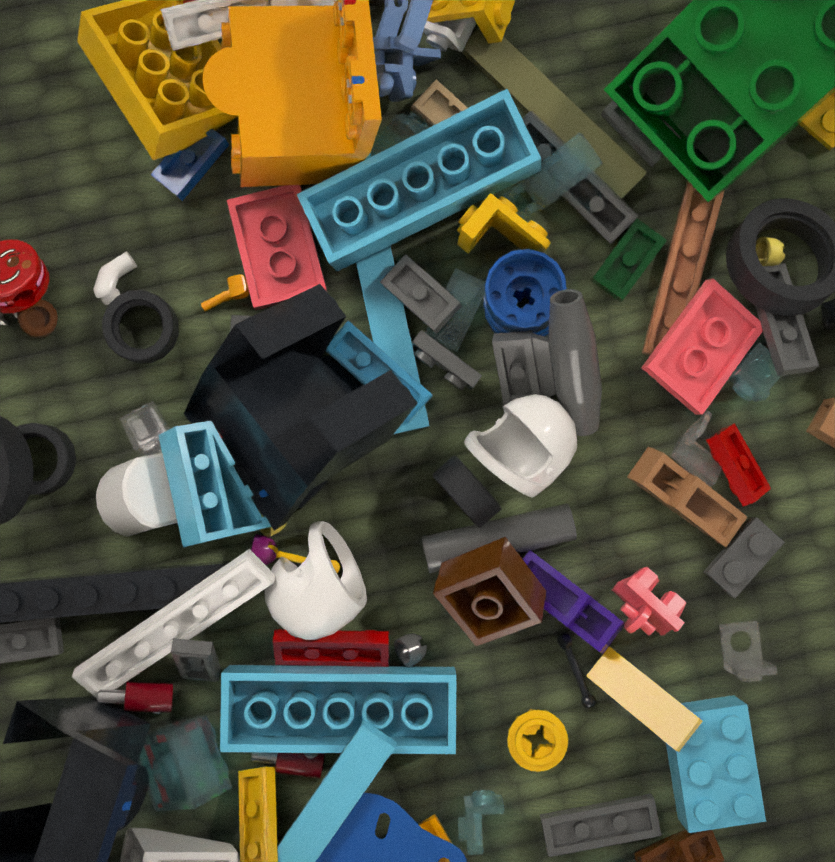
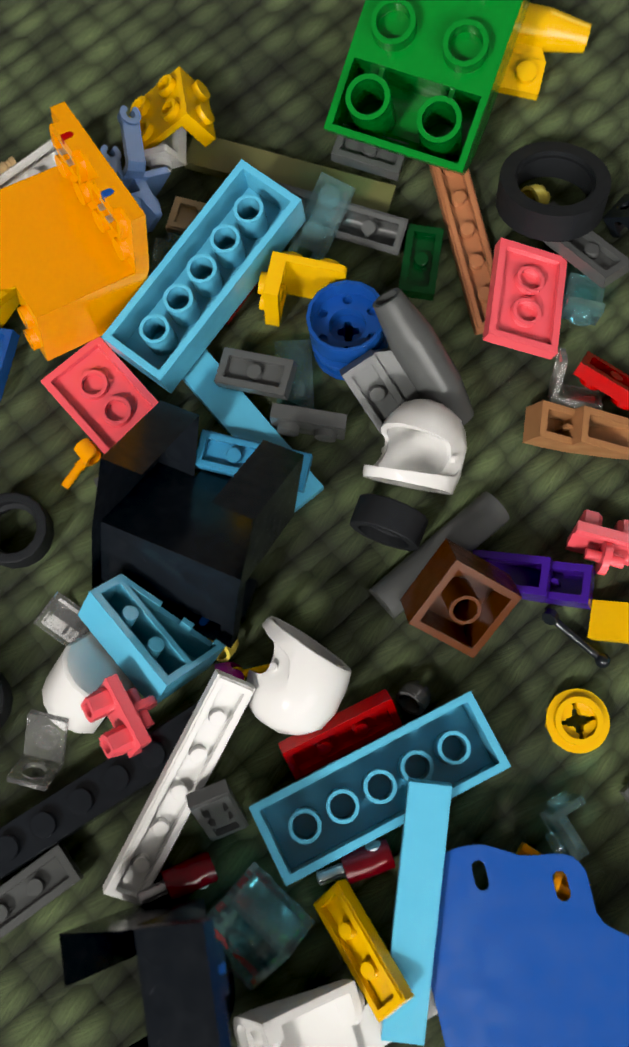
camera: 25 degrees left, 10 degrees down
none -> clear bracket [7,709,69,791]
none -> coral hips [81,673,158,759]

